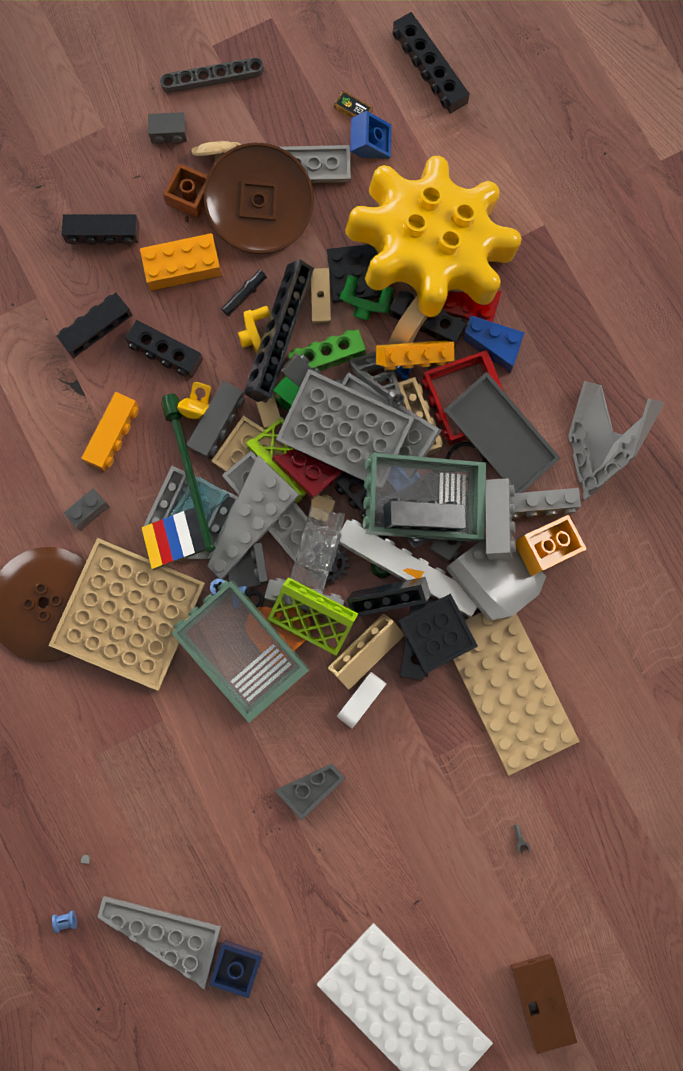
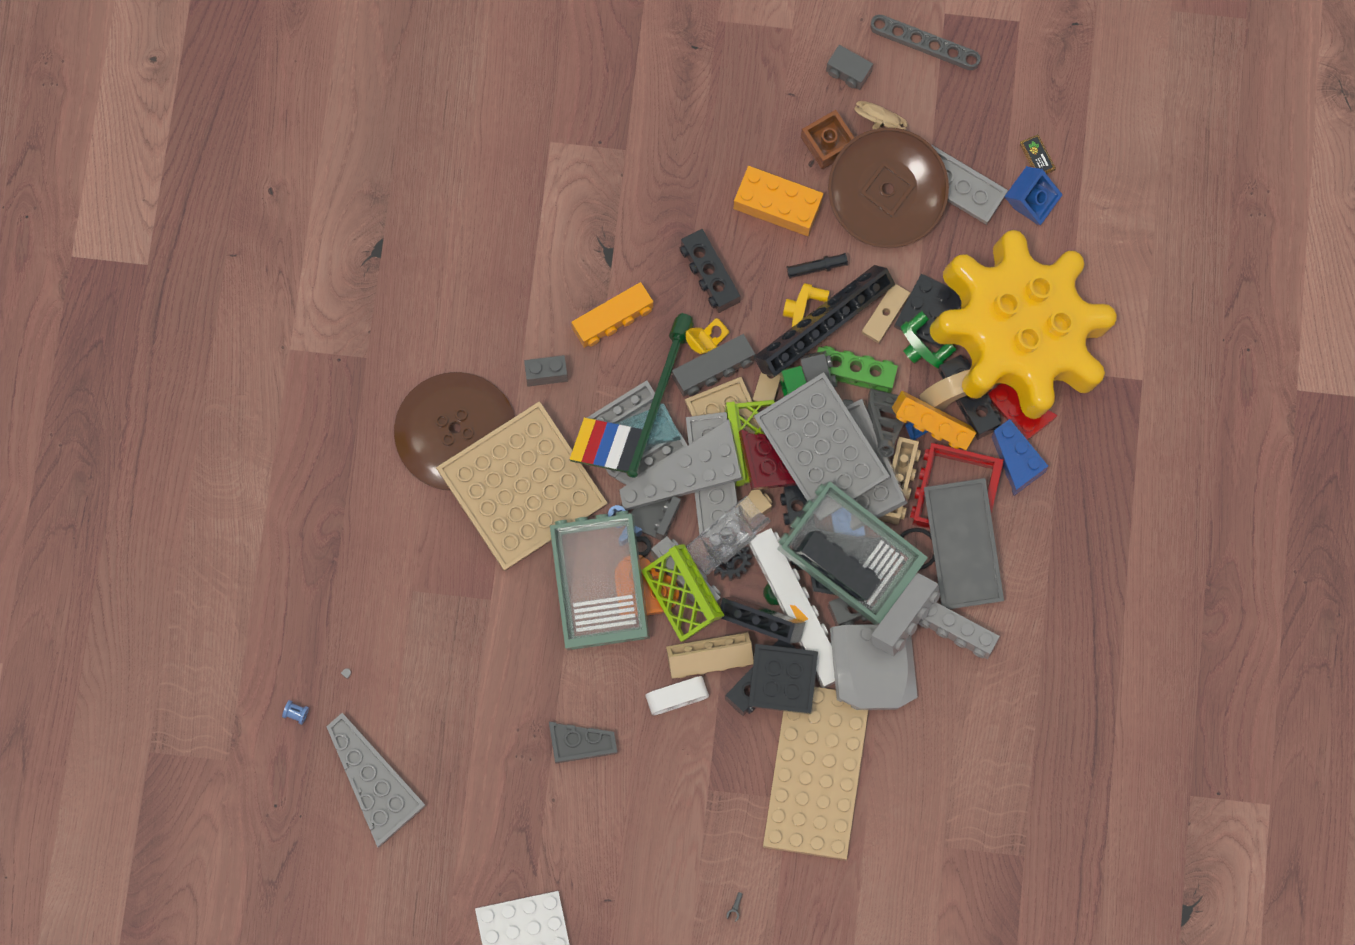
camera: 30 degrees right, 5 degrees down
black brick [56,292,133,359] -> none
black brick [62,214,139,245] -> none
dark blue brick [209,940,263,998] -> none
black brick [392,12,470,114] -> none
light orange brick [515,515,586,577] -> none
light grey windscreen [568,381,665,501] -> none

